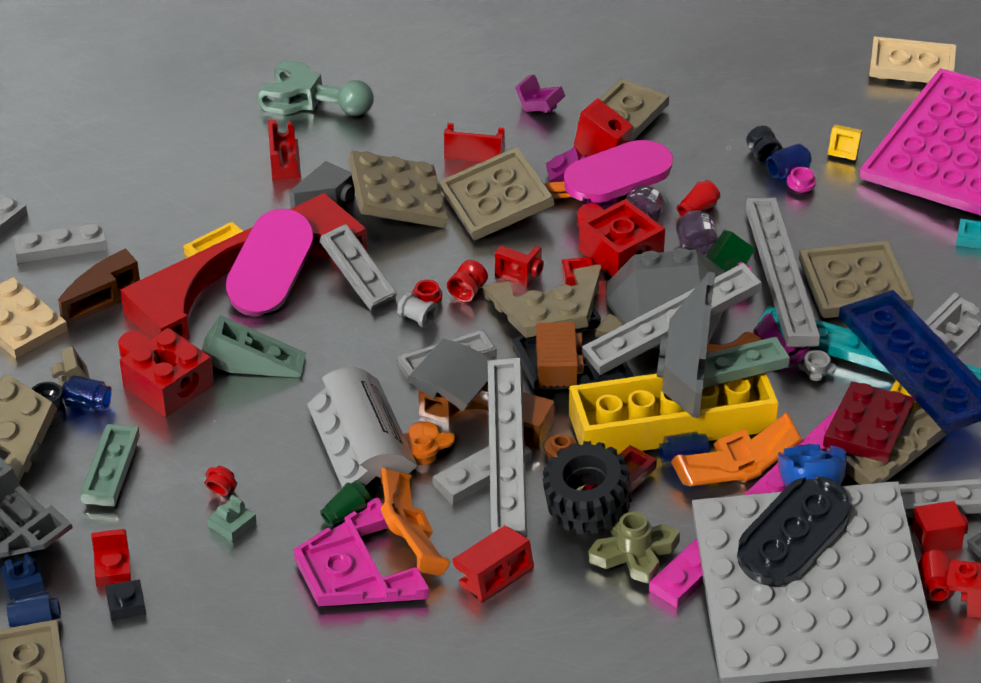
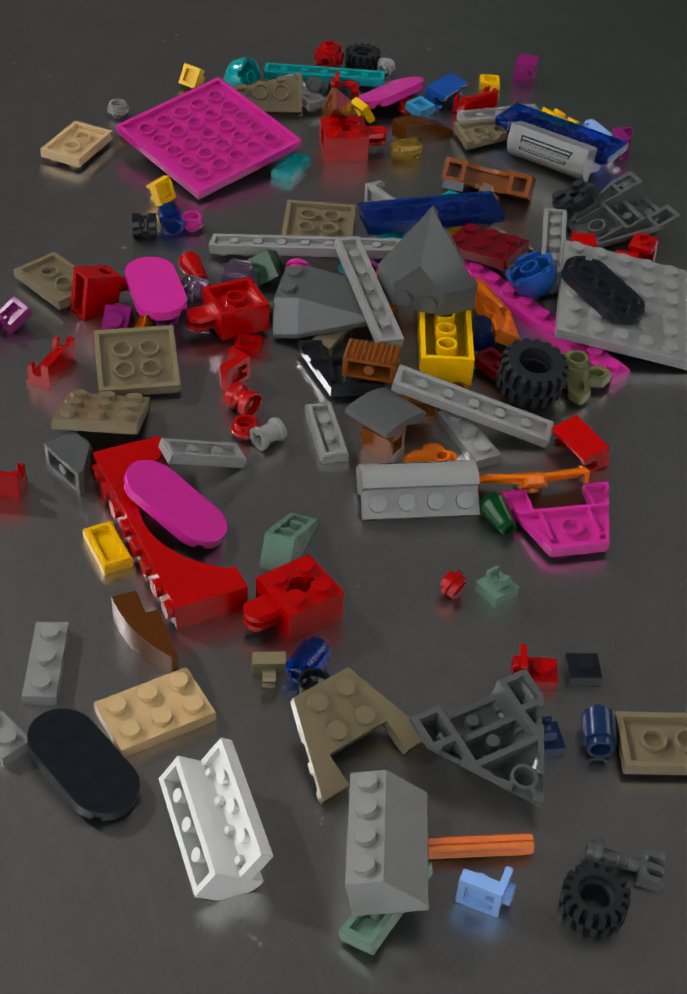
camera: 80 degrees left, 0 degrees up
sand green plate [80,424,140,507] -> none
dark tan wing [483,264,603,338] -> none

